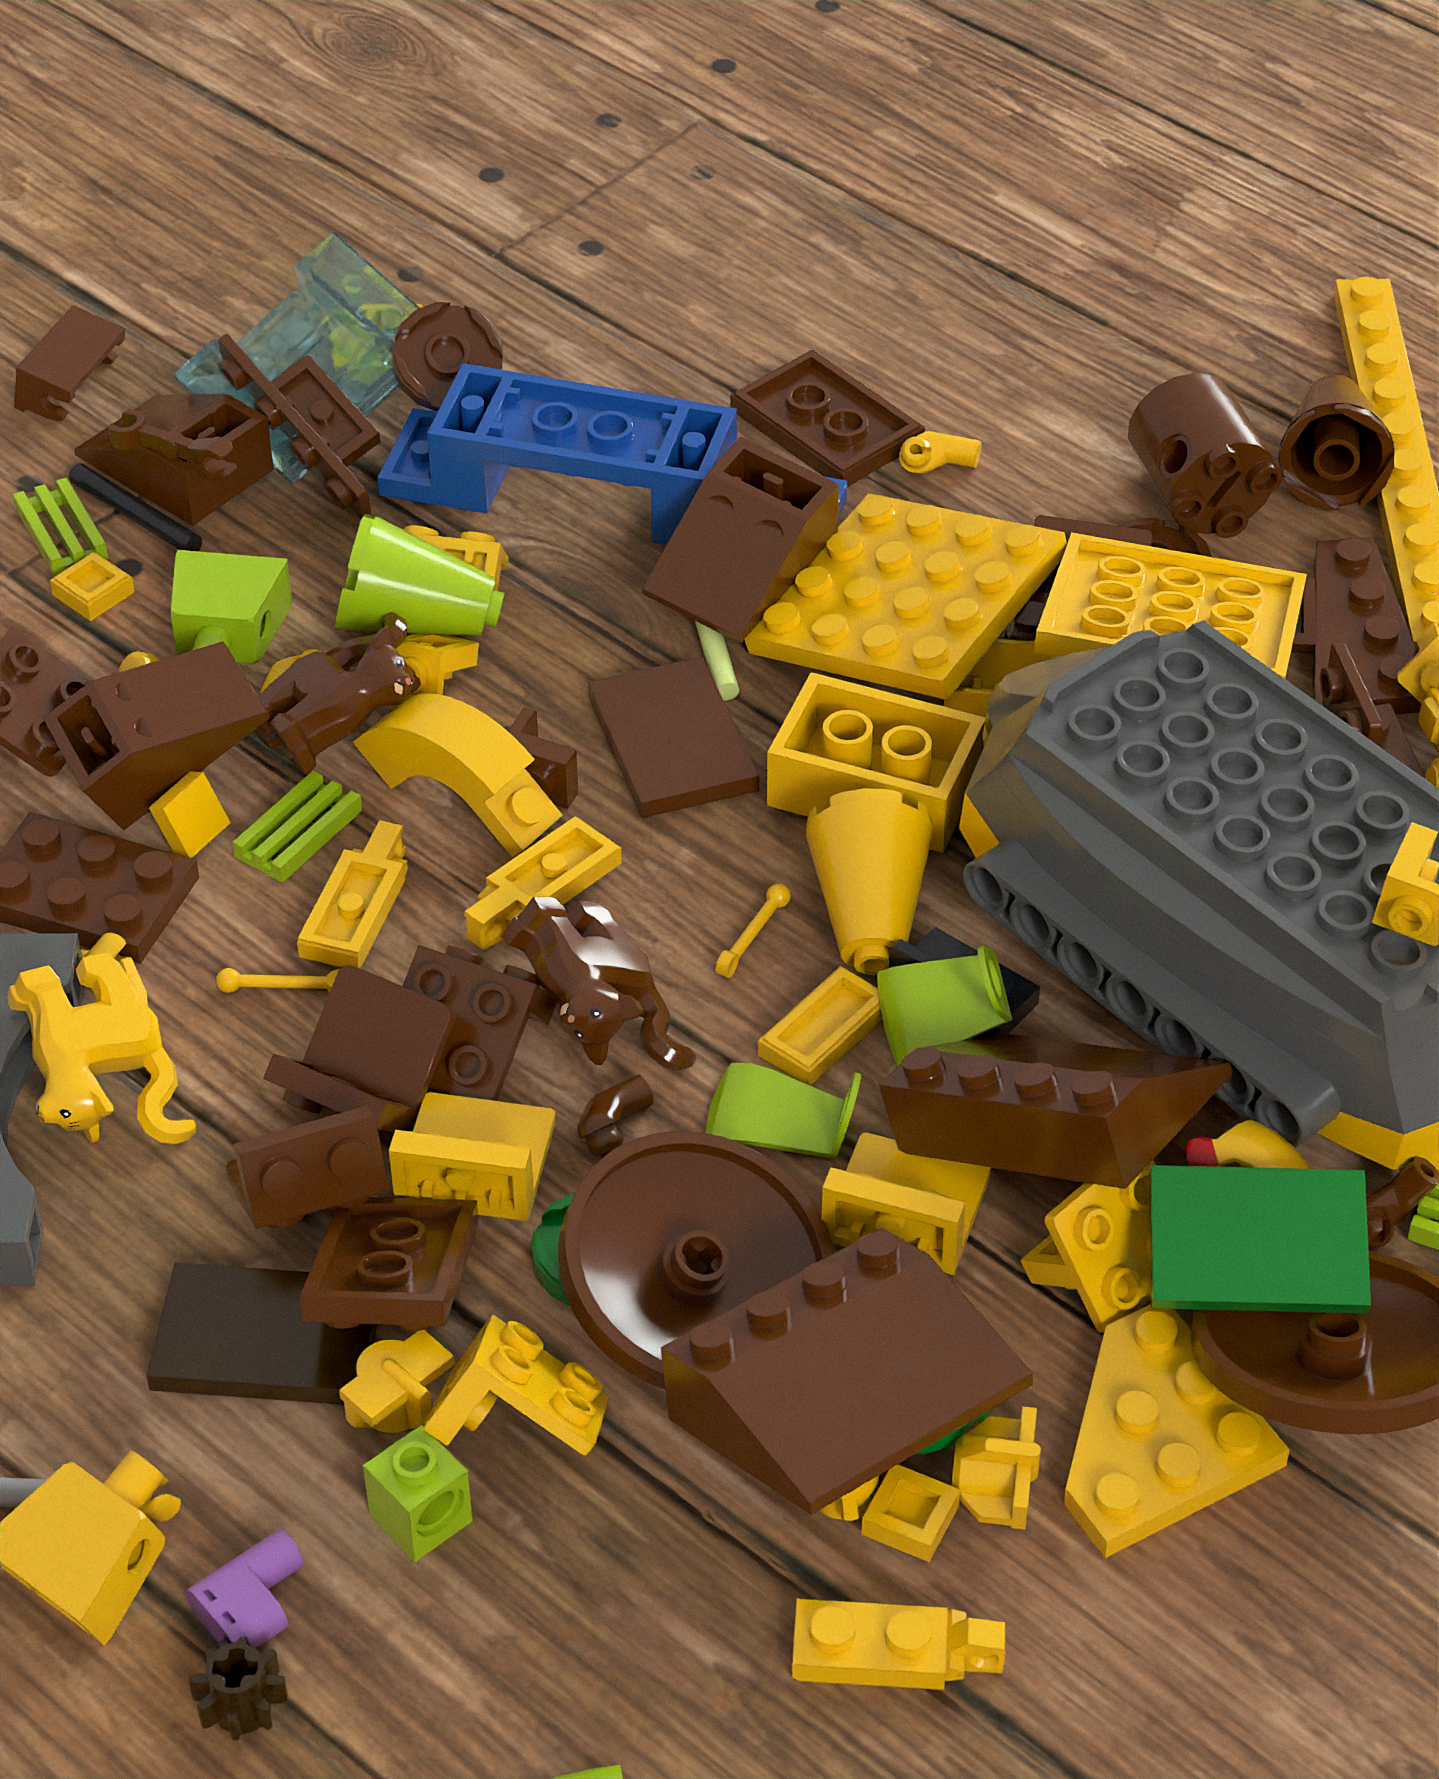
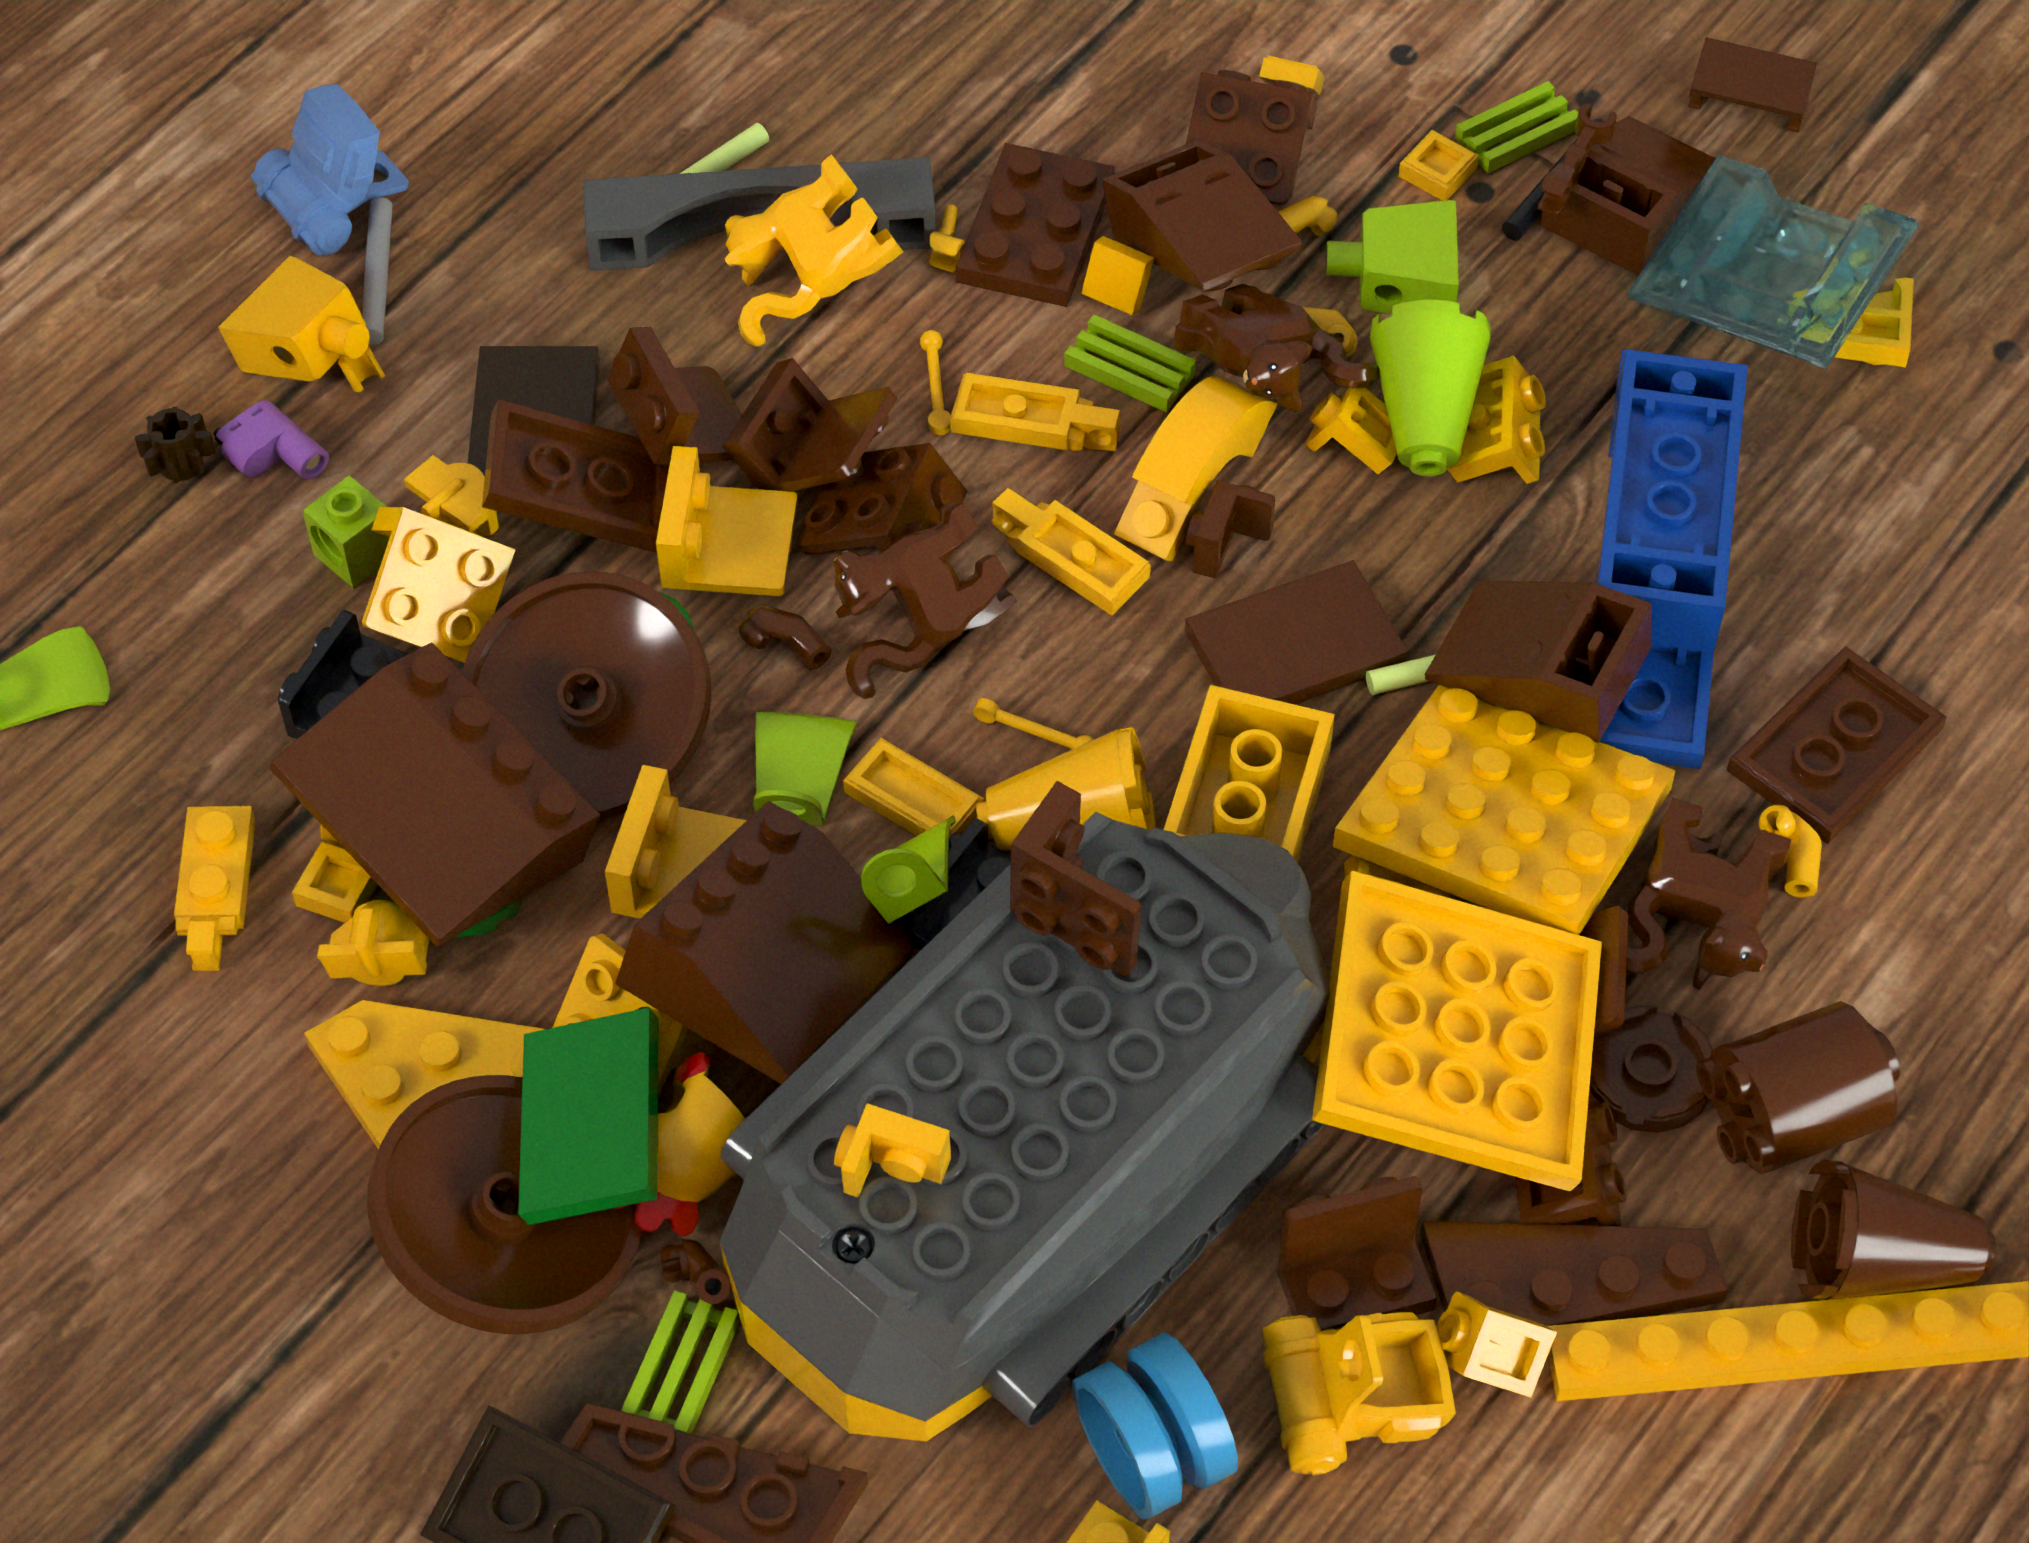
camera: 85 degrees right, 10 degrees up
reddish brown bracket [217,333,381,520] -> none
reddish brown tile [392,302,503,412] -> none
none -> black bracket [278,610,408,739]
none -> reddish brown bracket [1010,781,1141,976]
none -> reddish brown animal [1626,798,1791,989]

